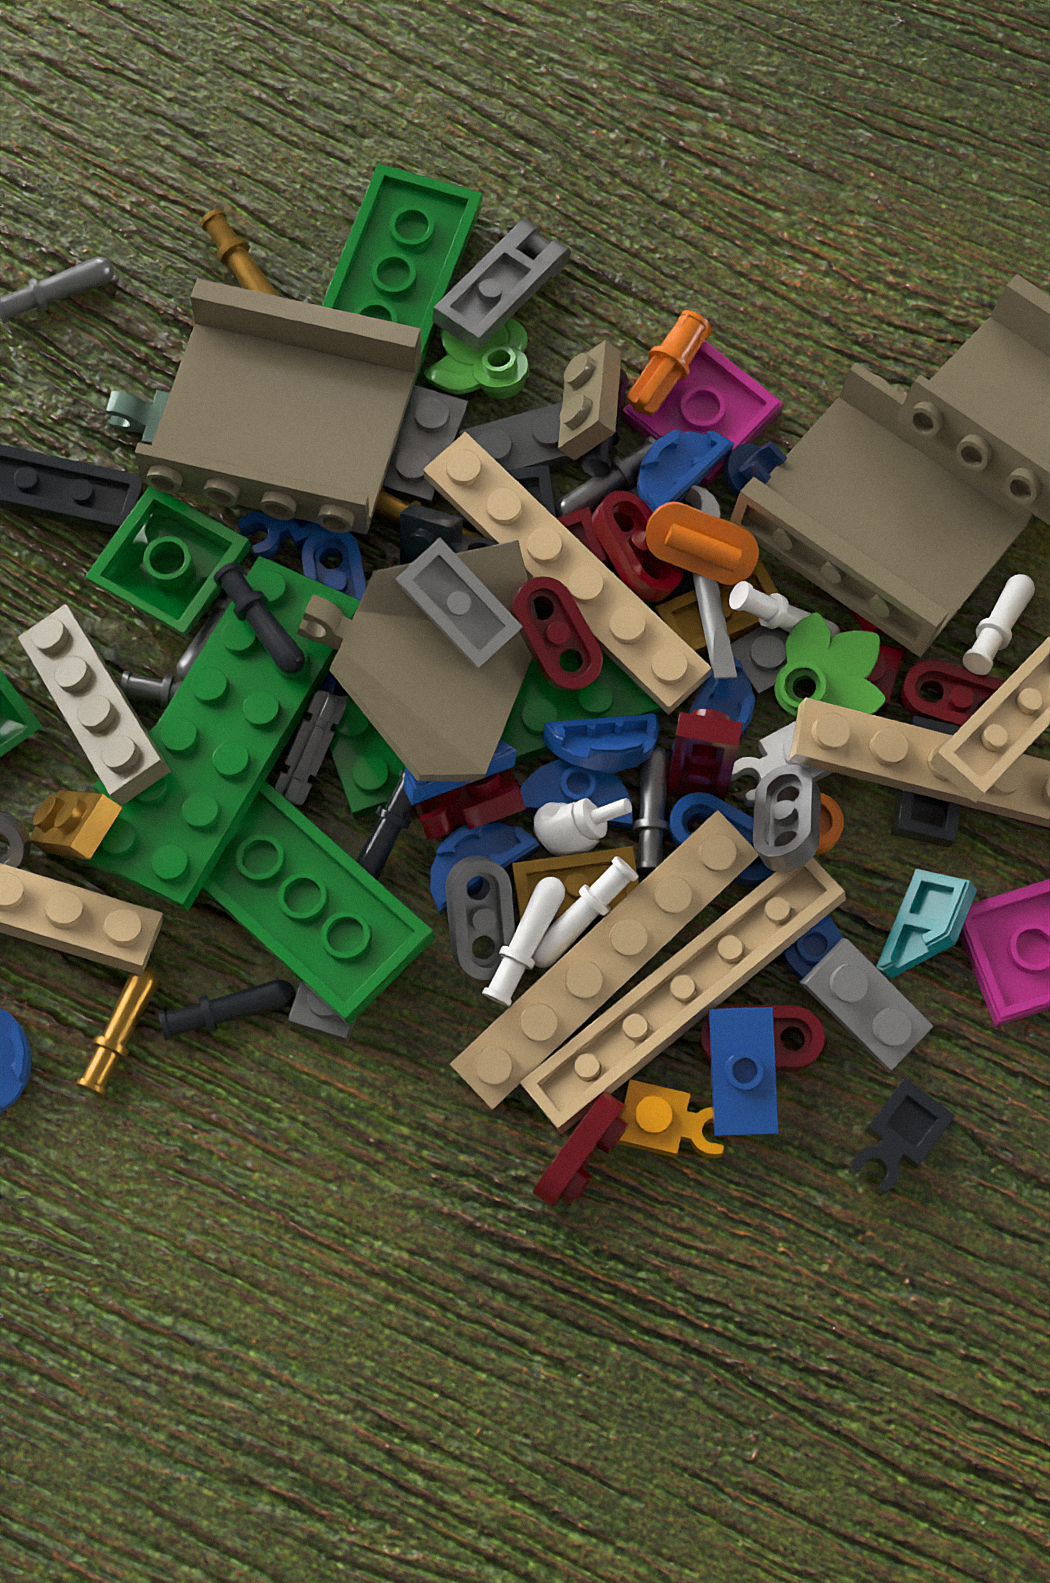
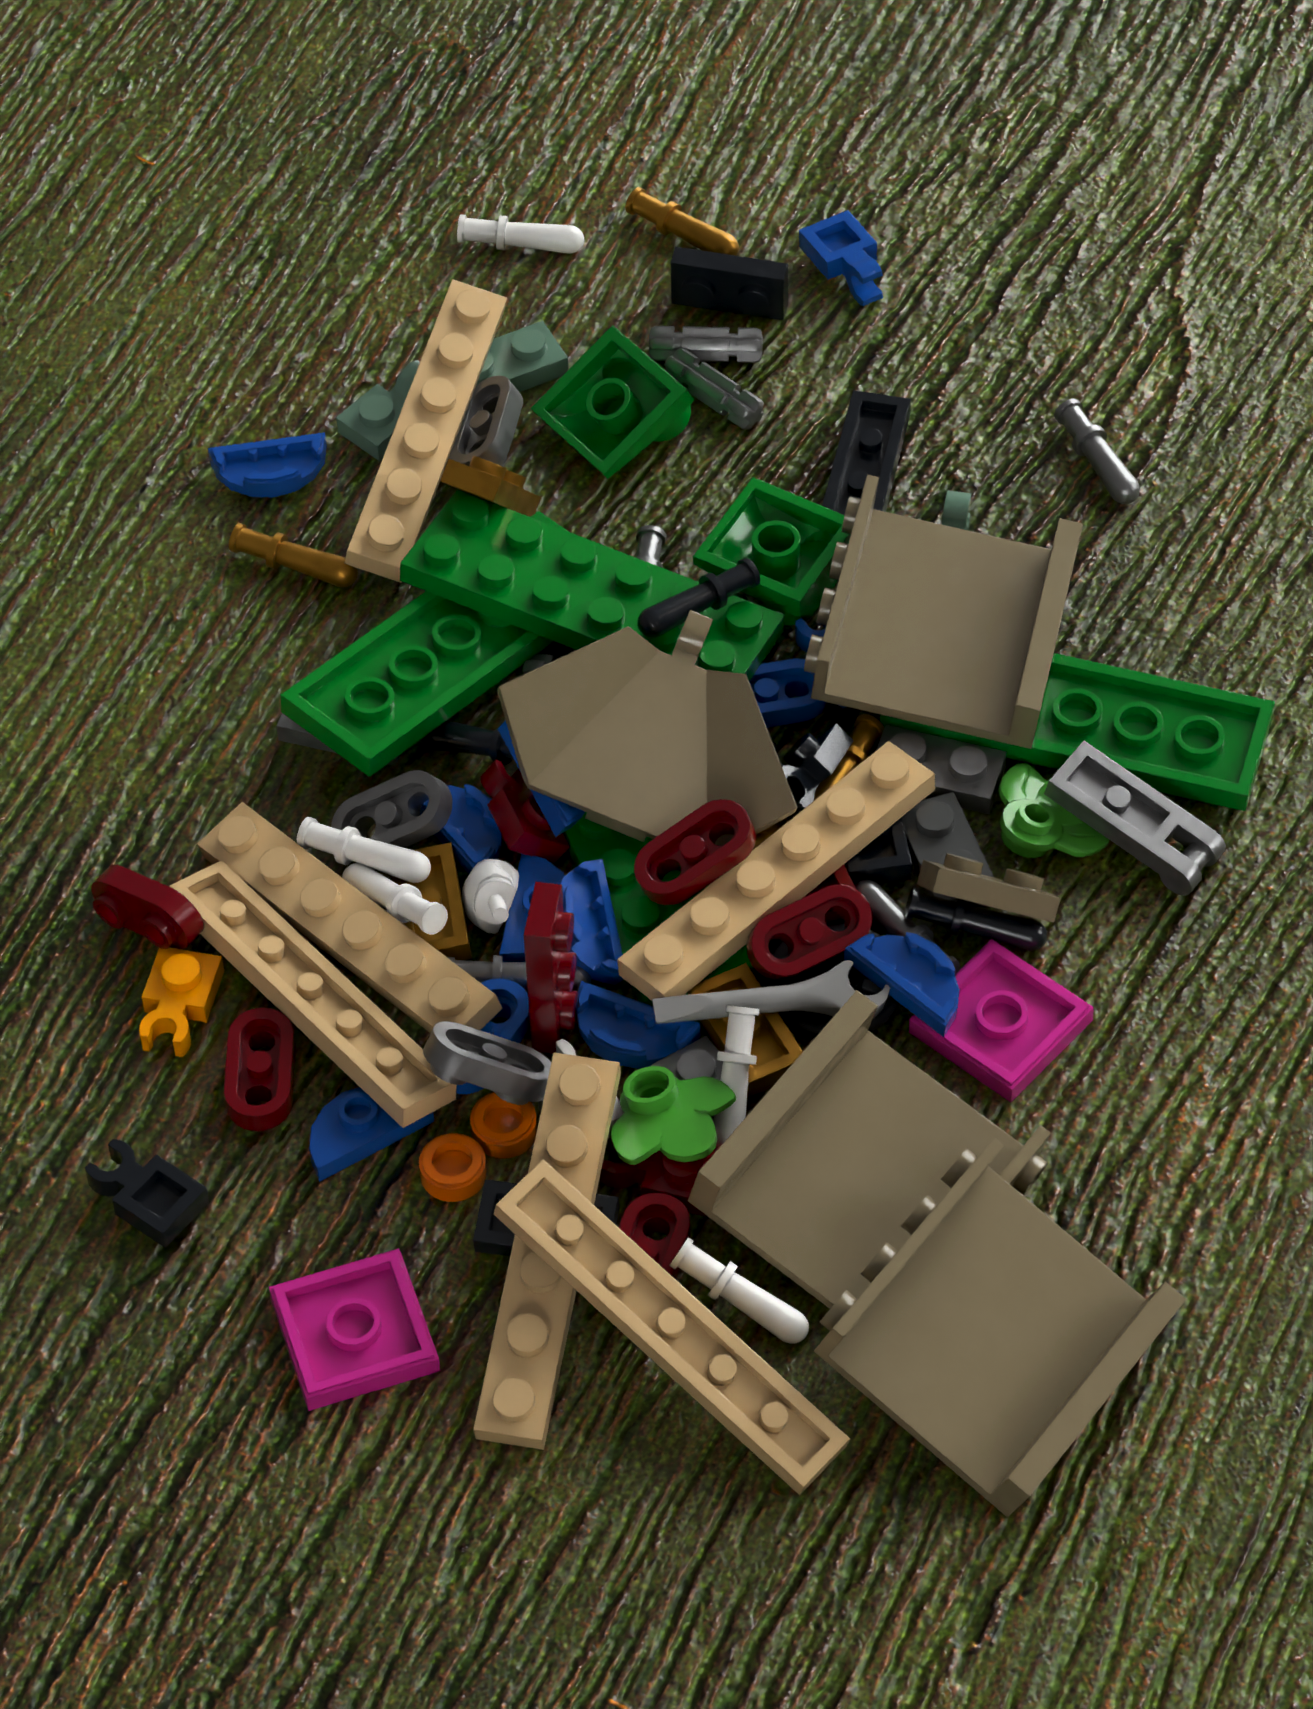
camera: 90 degrees right, 20 degrees down
plate [18,604,171,806] -> none
black piece [158,979,295,1041] -> none
pearl gold piece [200,209,280,297] -> none
light grey plate [394,538,523,669] -> none
orange axle [627,310,713,416] -> none
orange piece [646,502,759,585] -> none
blue plate [708,1007,779,1136] -> none
dark blue plate [724,441,787,496] -> none
light grey plate [799,938,933,1070] -> none
teal tile [876,869,977,979] -> none
none -> orange tile [419,1133,487,1202]

